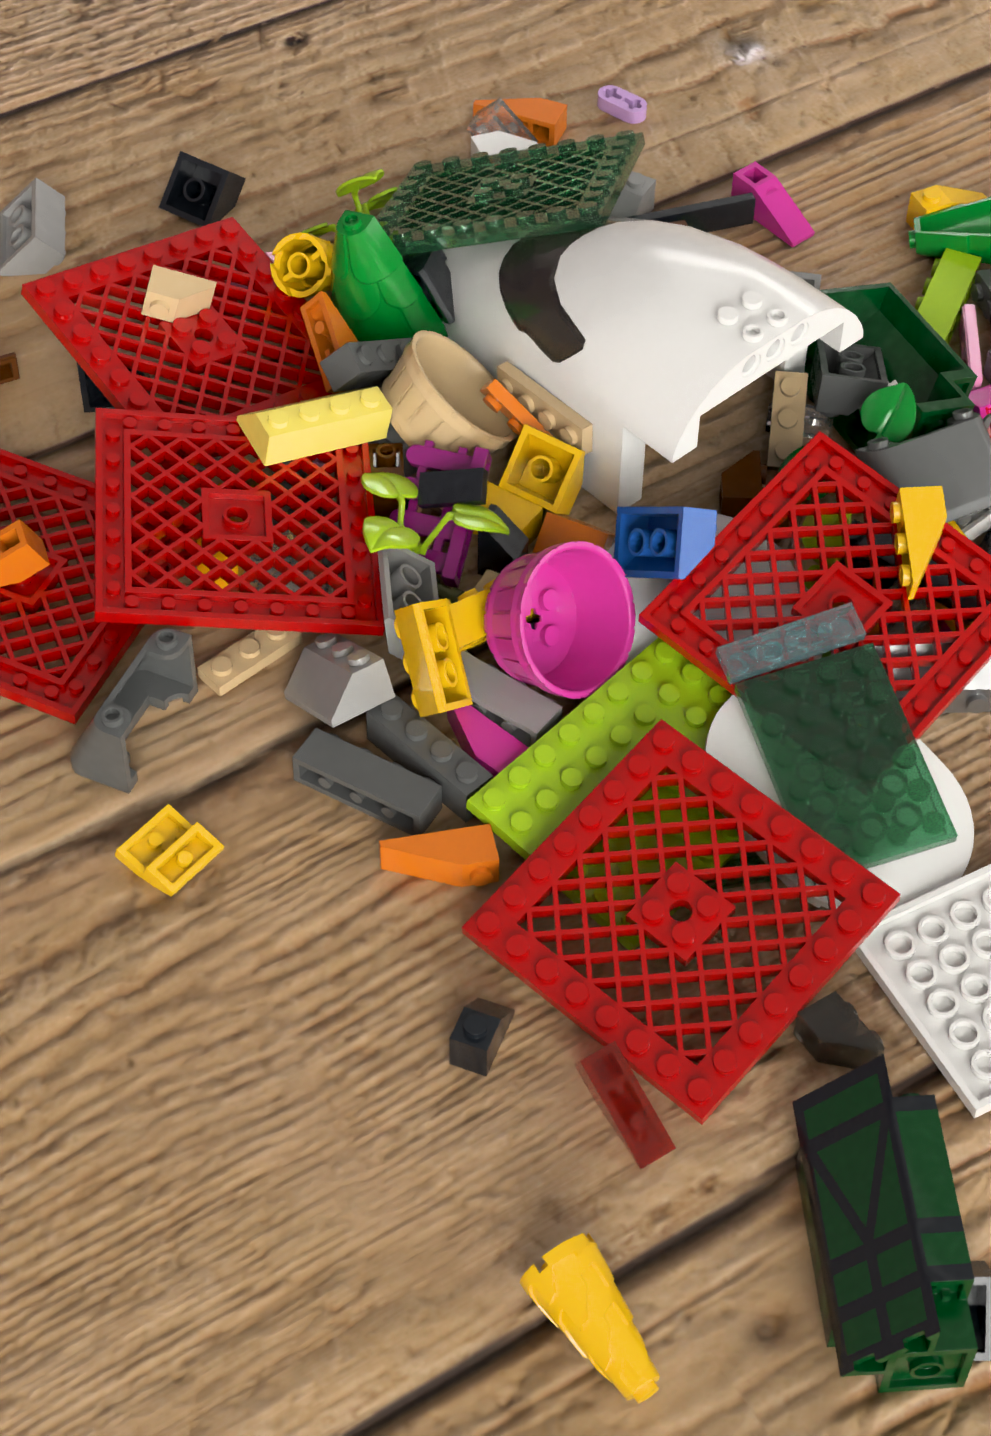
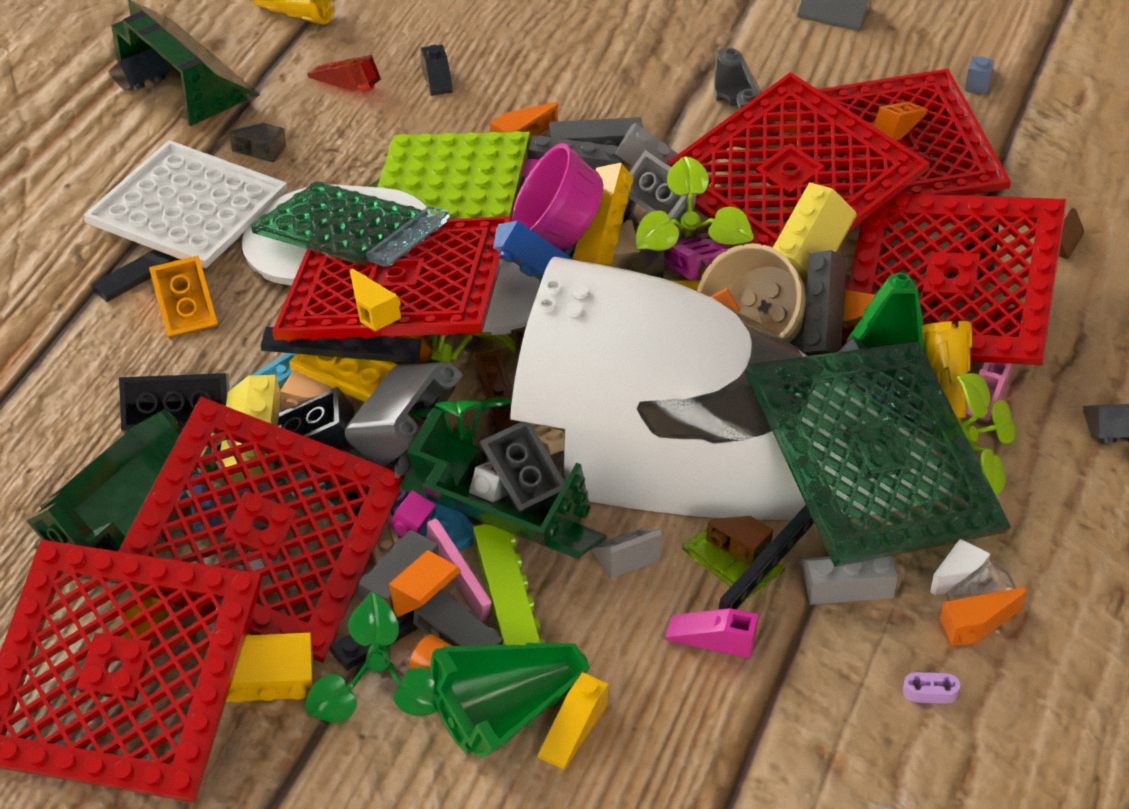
camera: 145 degrees right, 5 degrees down
yellow slope [115,804,225,897] -> none
tan slope [141,265,217,323] -> none
yellow slope [394,598,473,717] -> none
black tile [417,468,488,509] -> none
red plate [461,719,901,1125] -> none

